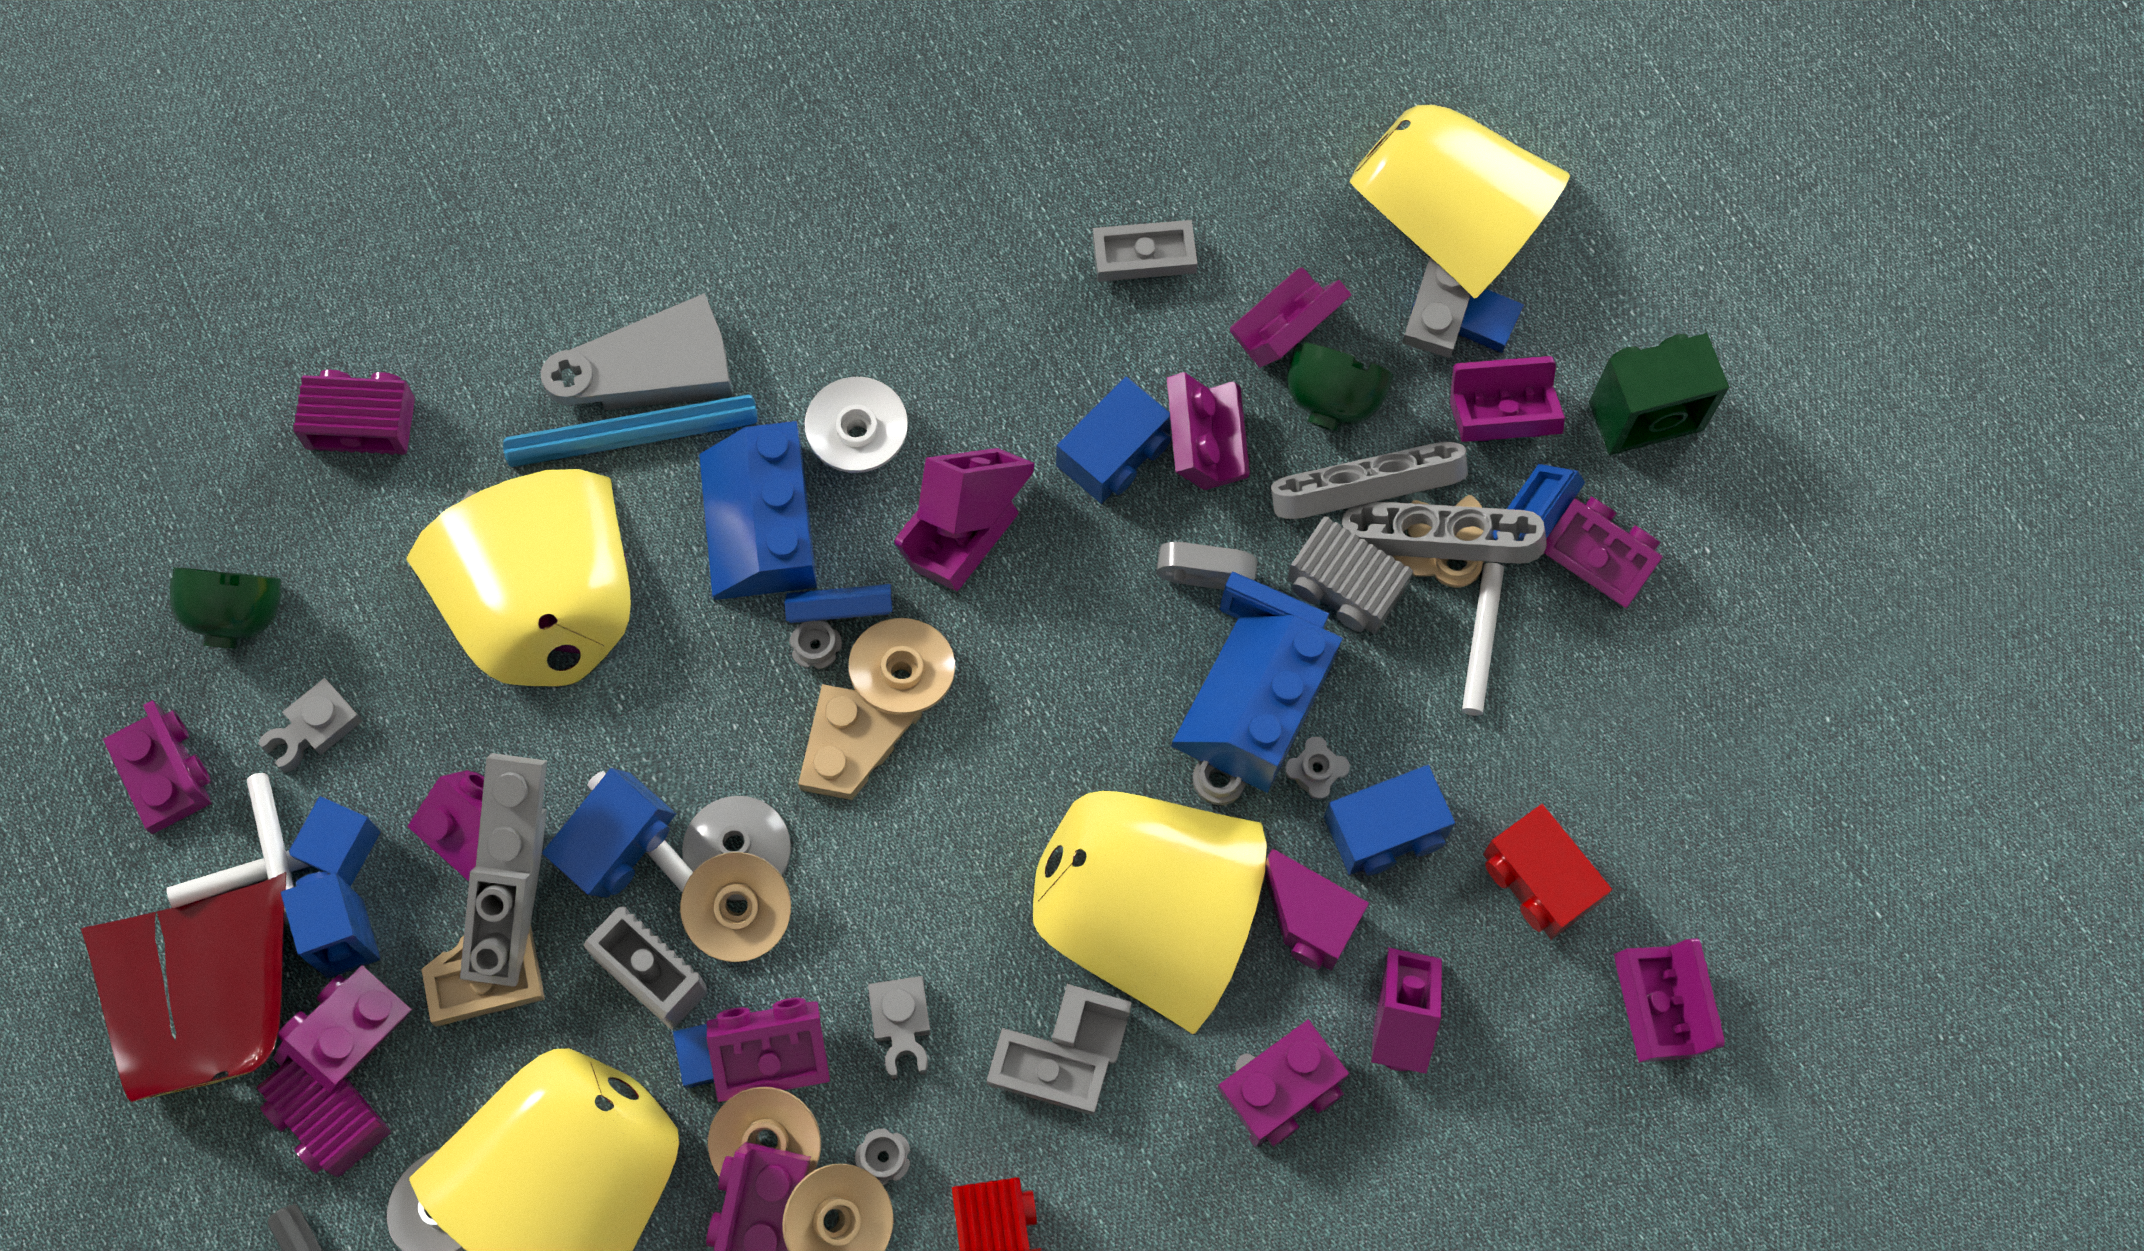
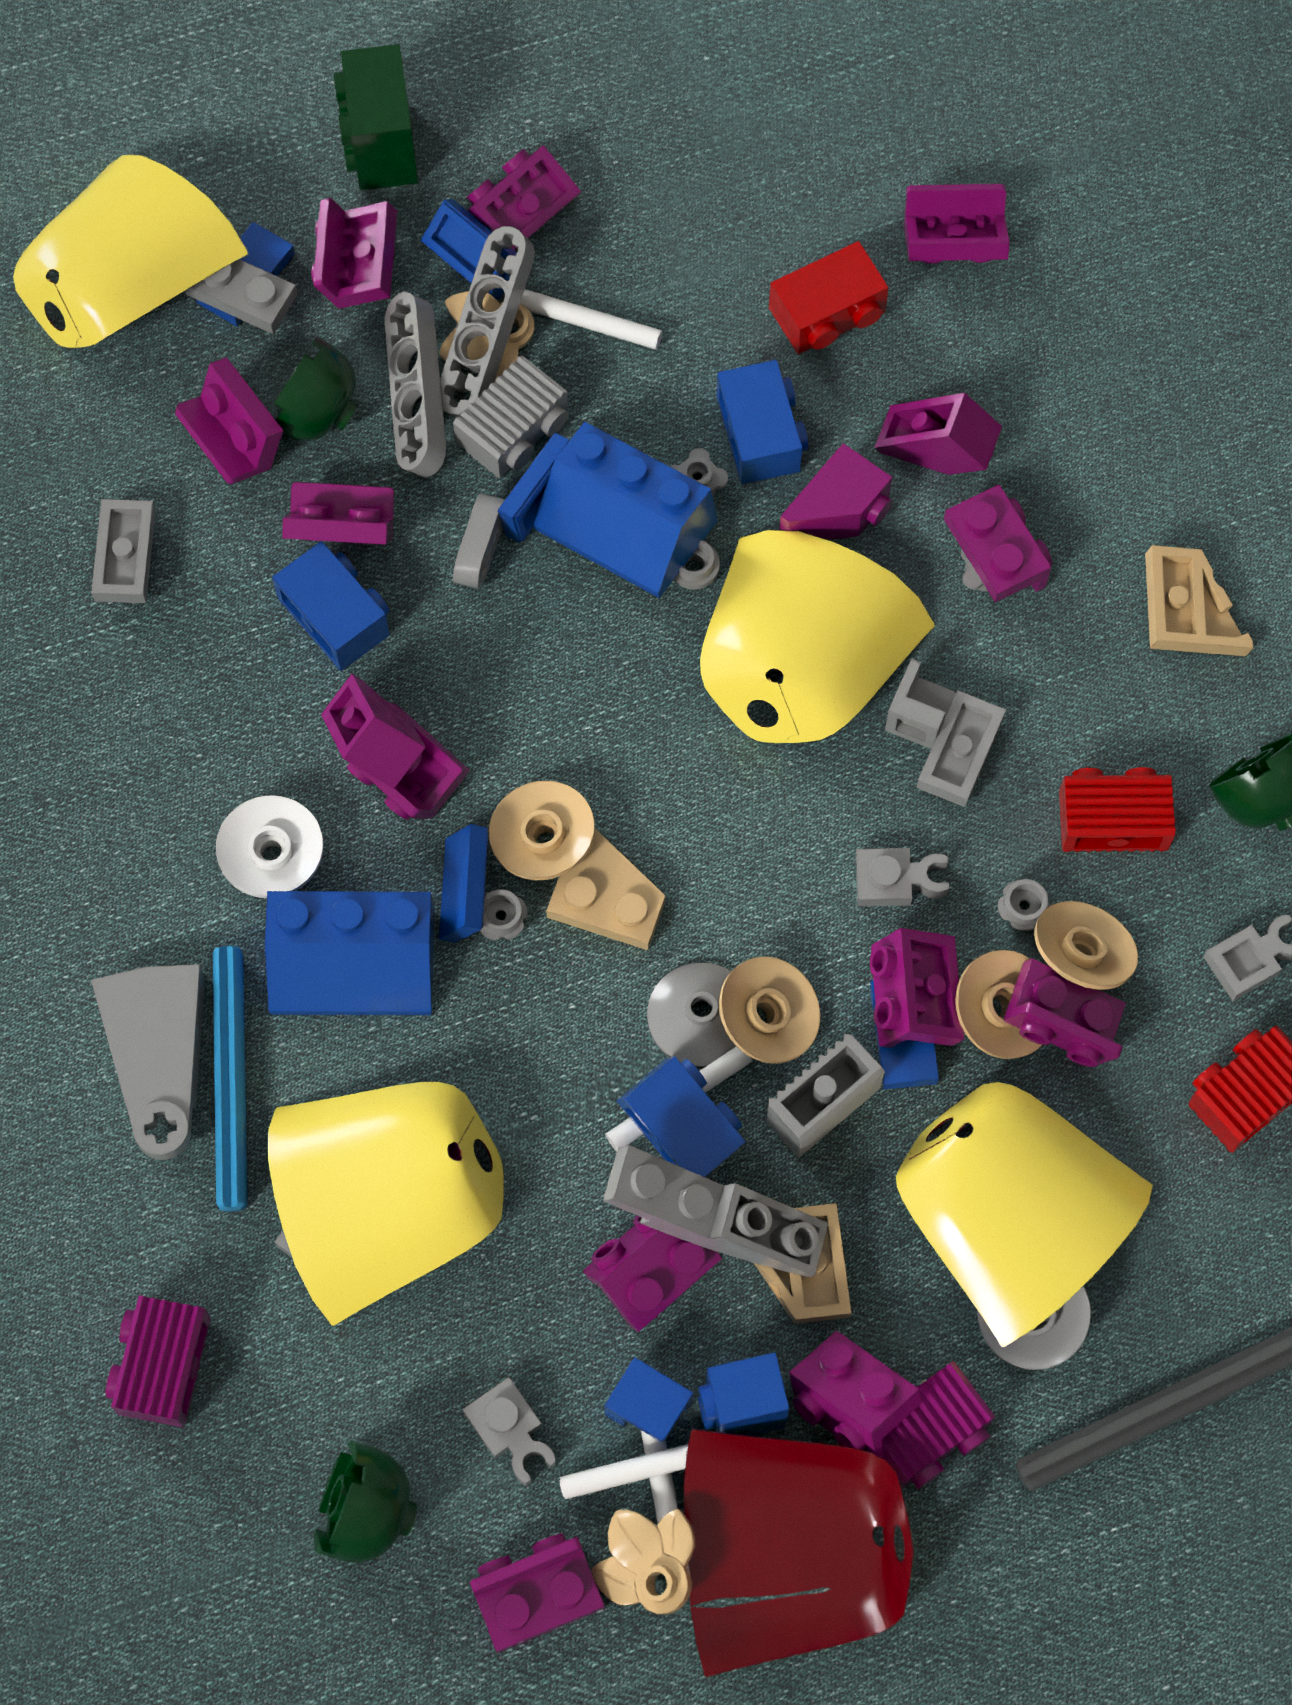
camera: 80 degrees left, 0 degrees up
none -> tan plate [592,1509,695,1614]

